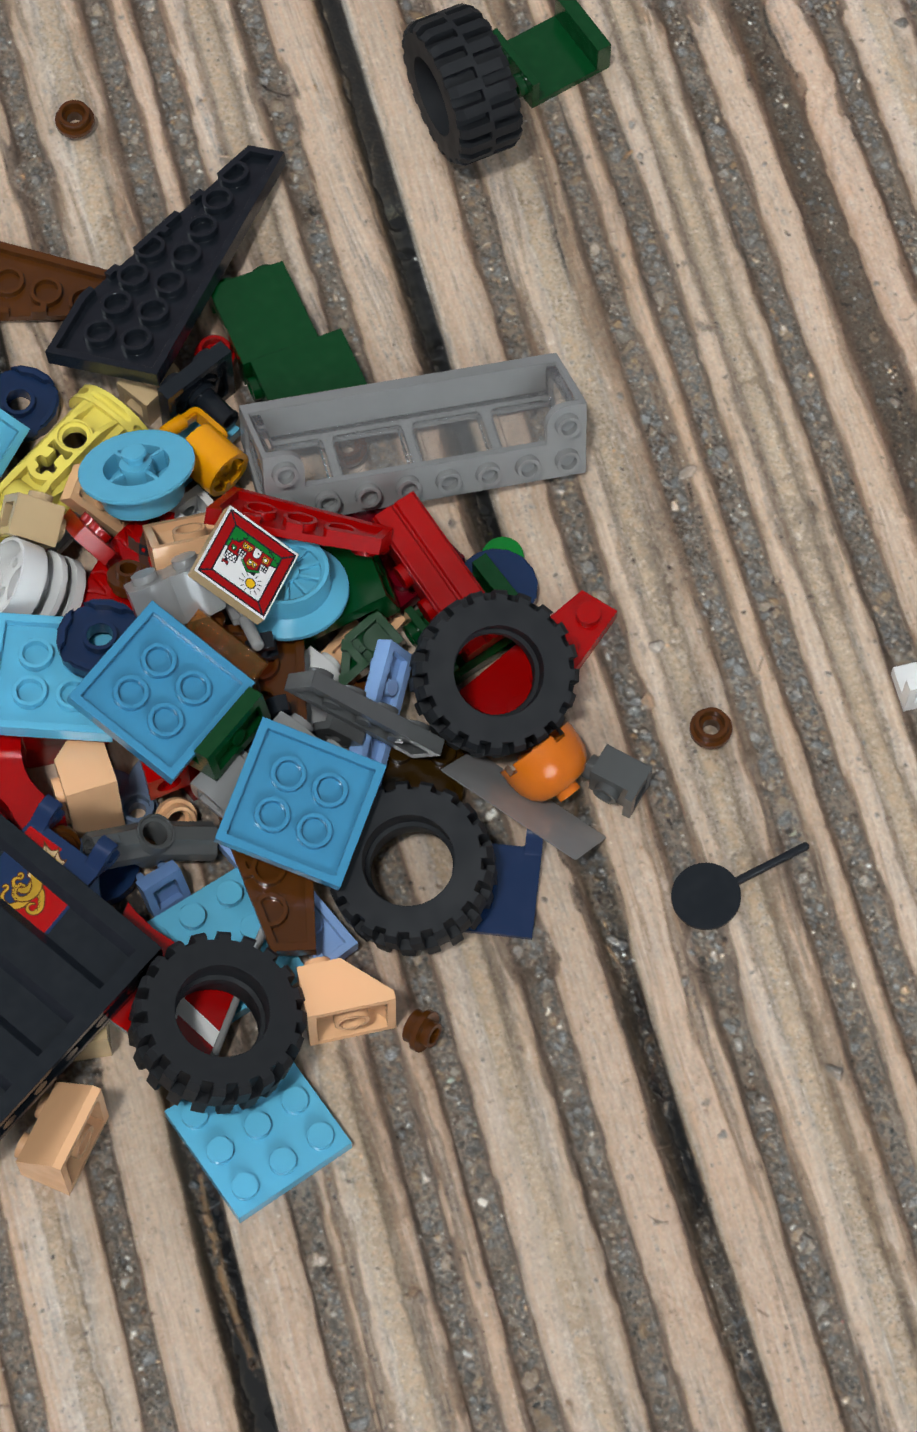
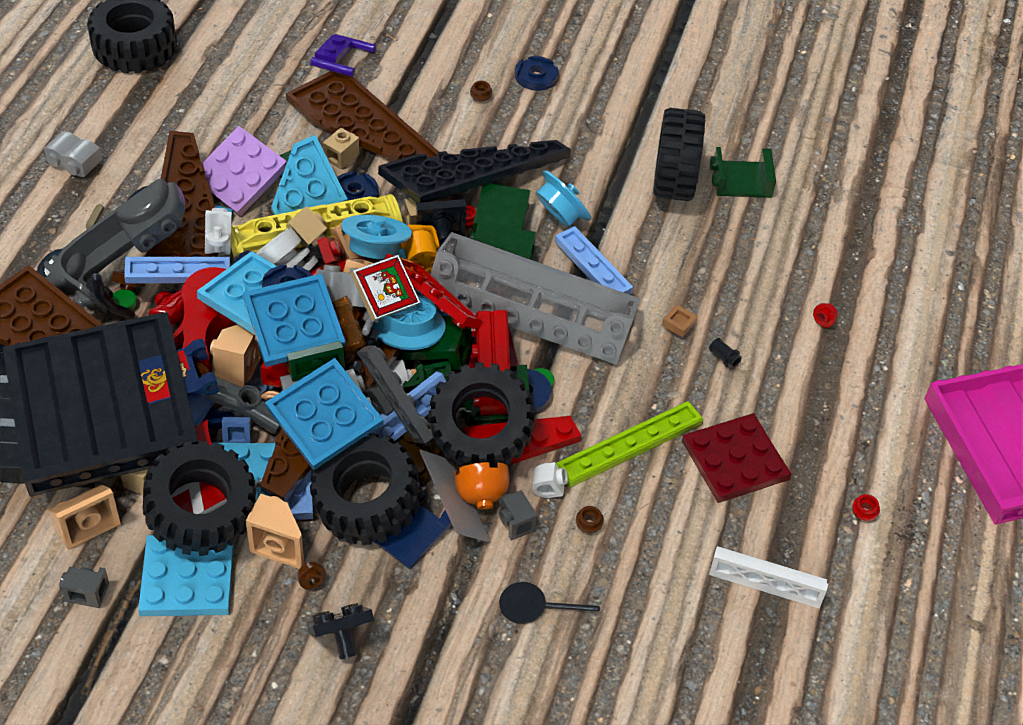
camera: 30 degrees right, 15 degrees down
none -> dark grey brick [59,567,110,608]
none -> black plate [306,603,374,659]
none -> dark blue tile [515,56,558,91]
none -> white plate [532,462,568,498]
none -> medium azure wheel [535,170,591,227]
none -> light blue plate [555,226,633,295]
none -> lime tile [556,401,703,488]
none -> medium nougat plate [662,304,698,337]
none -> dark red plate [682,413,791,503]
none -> black pin [709,338,742,368]
none -> red plate [813,303,838,328]

